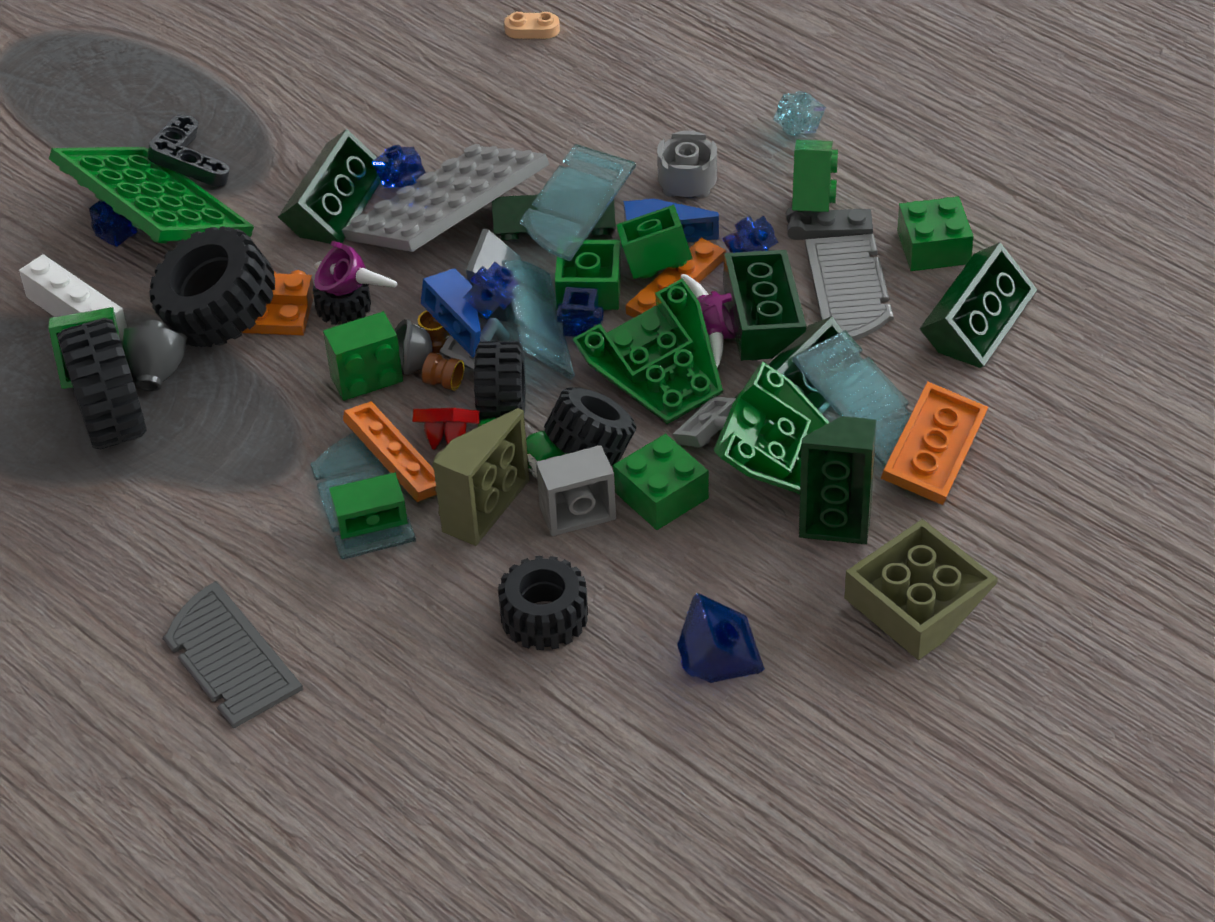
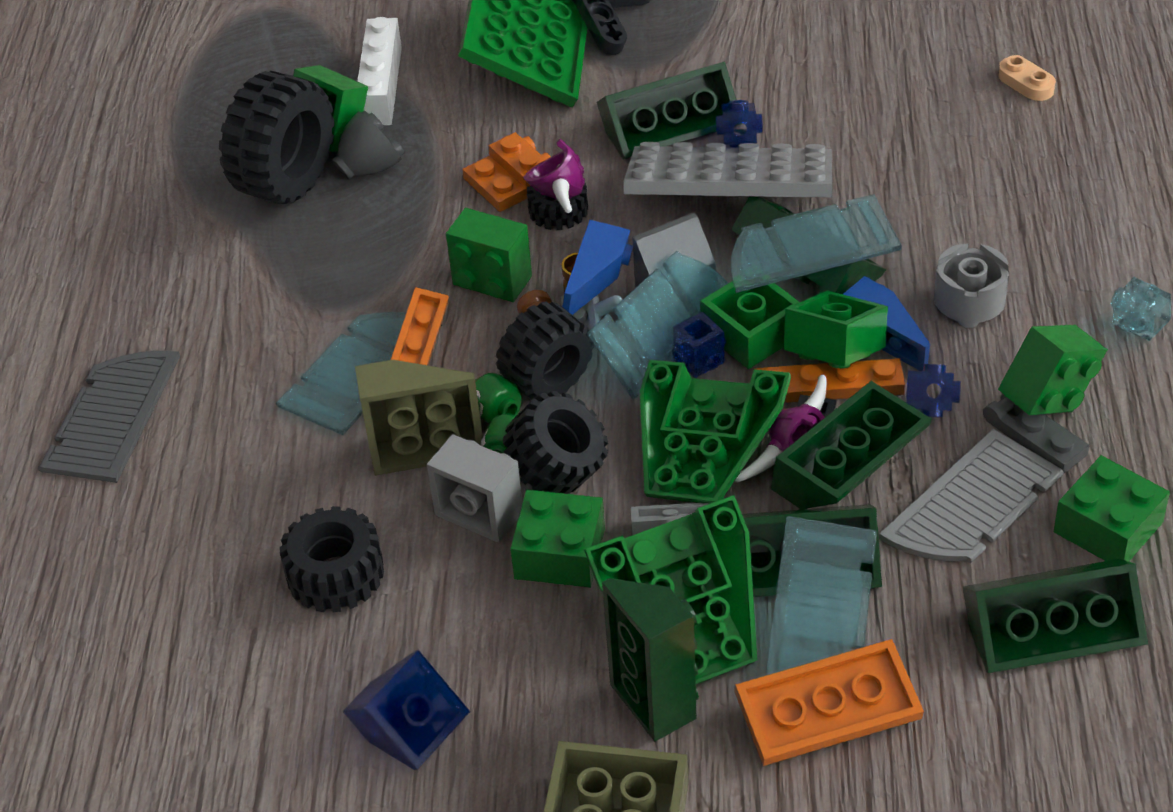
camera: 50 degrees right, 0 degrees up
black tyre [150,226,275,348] -> none
green brick [329,472,408,540] -> none
dark grey helmet [394,319,433,375] -> none
red tile [412,408,480,450] -> none
clear blue brick [463,261,519,319] -> none

